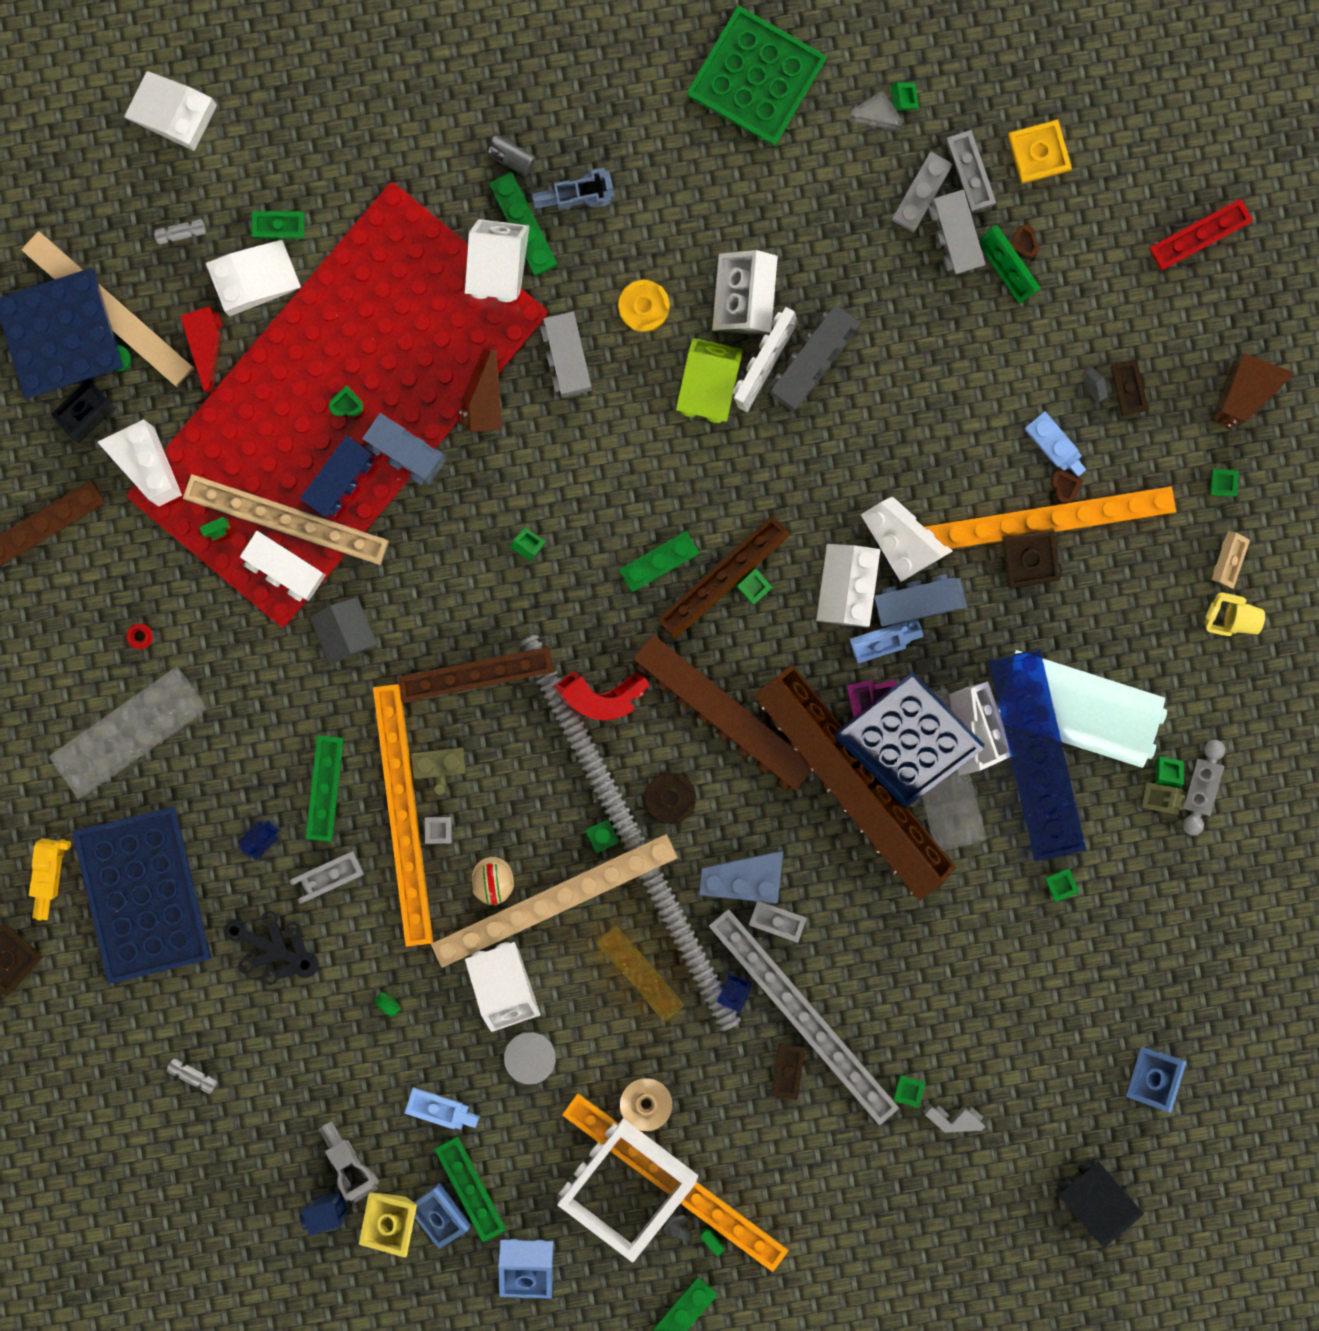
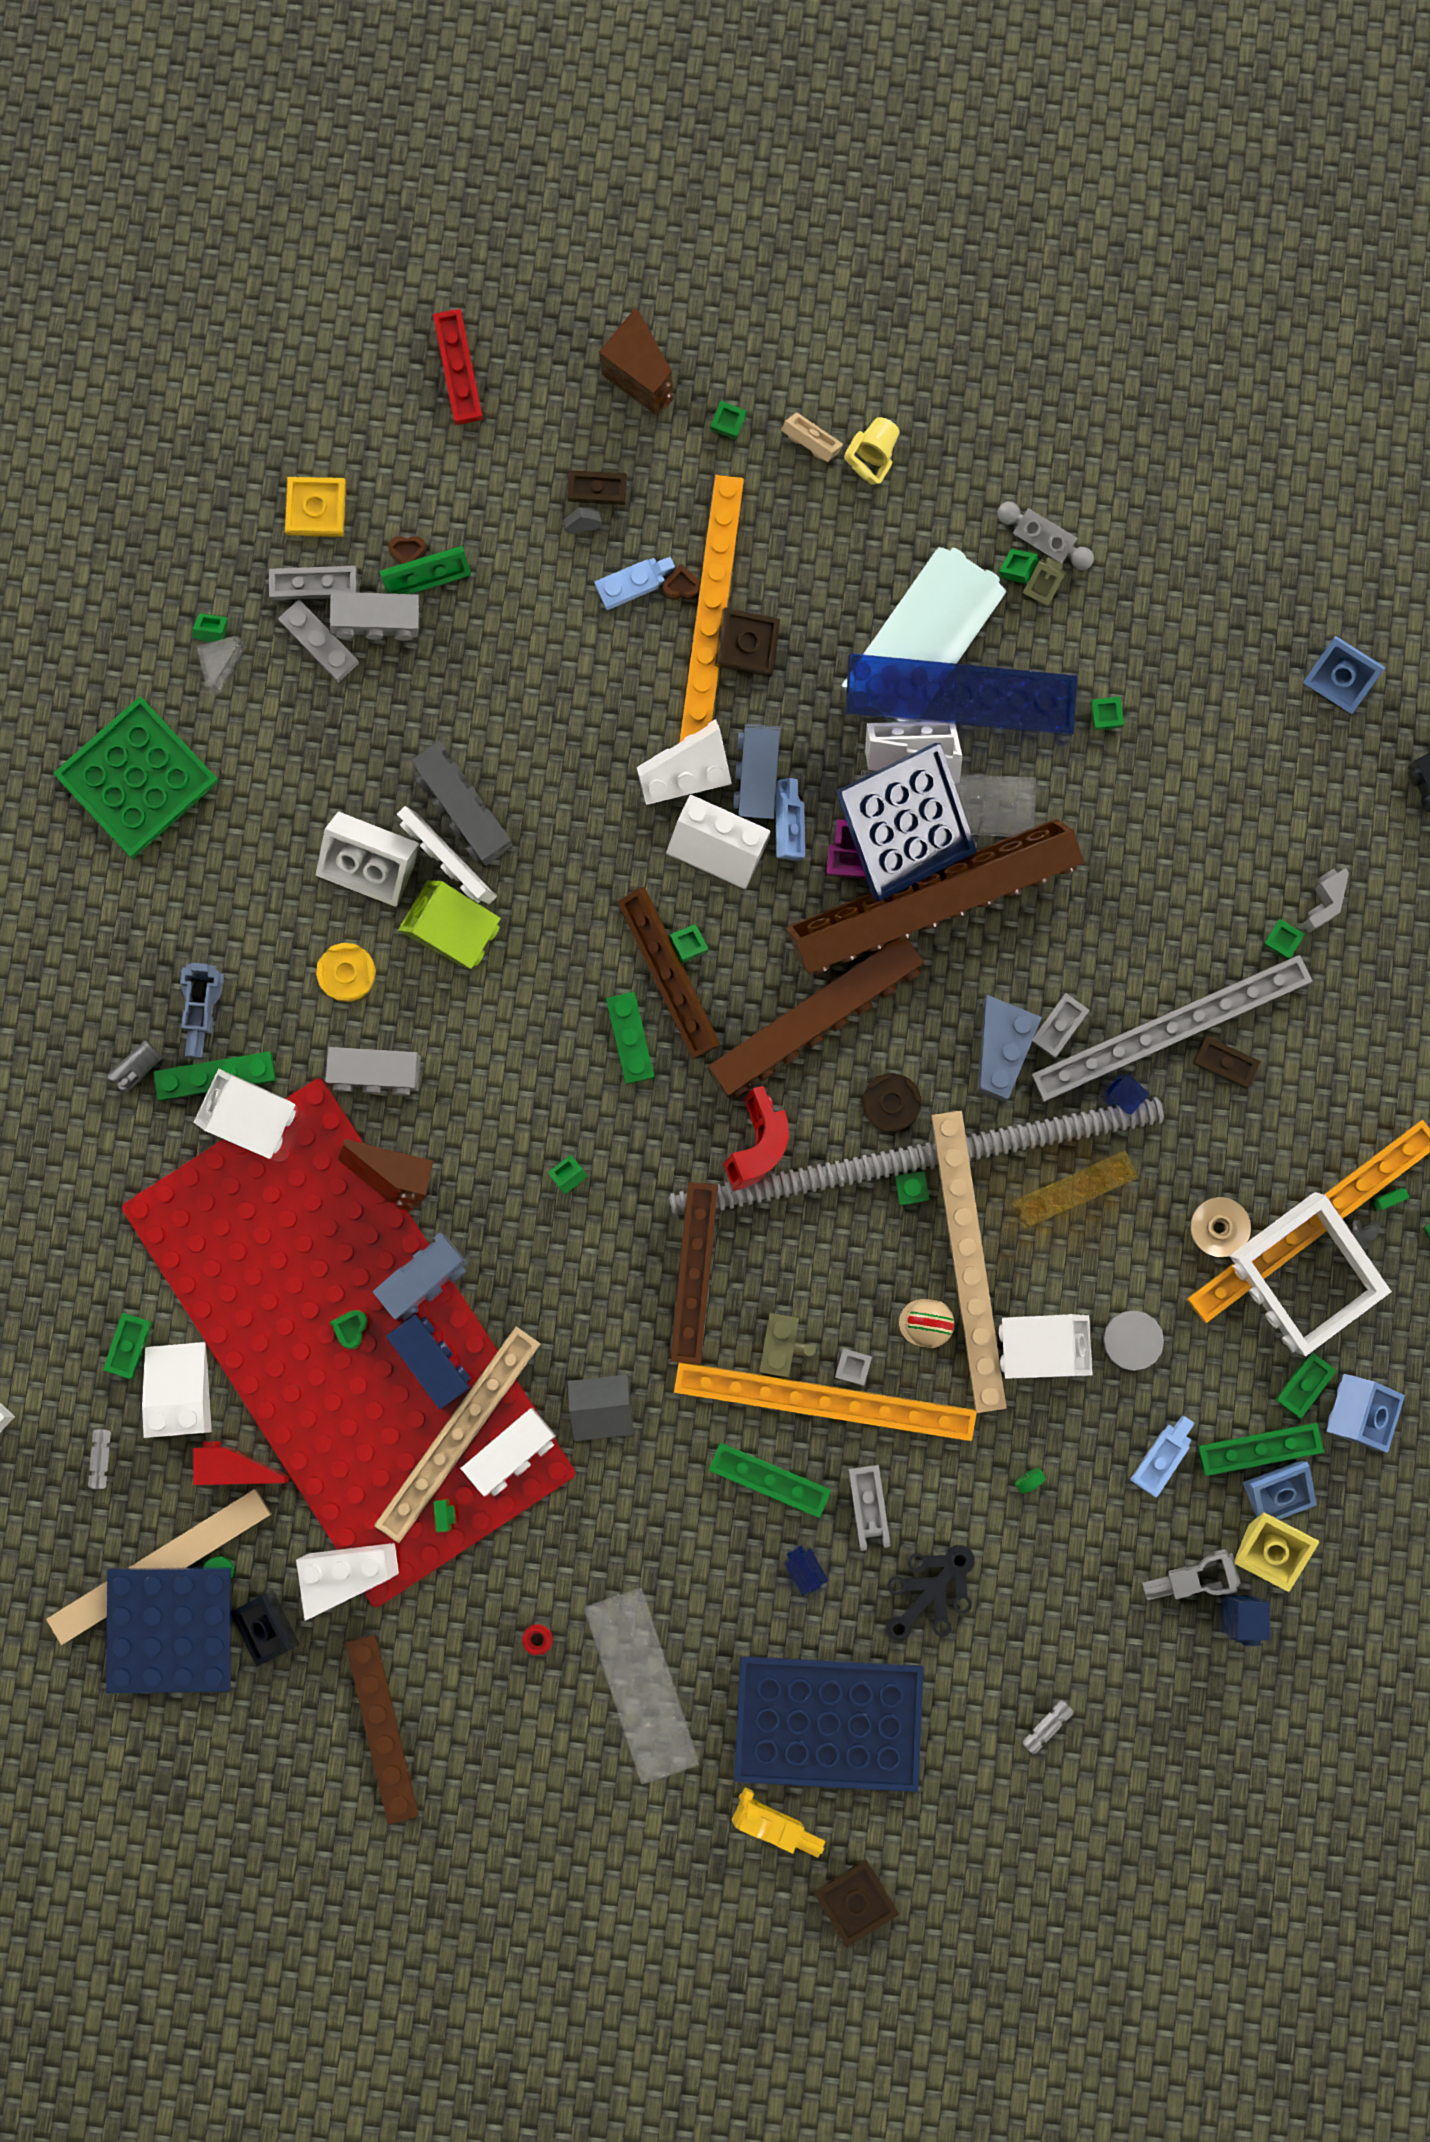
camera: 70 degrees left, 5 degrees down
none -> green plate [1275,1352,1337,1419]

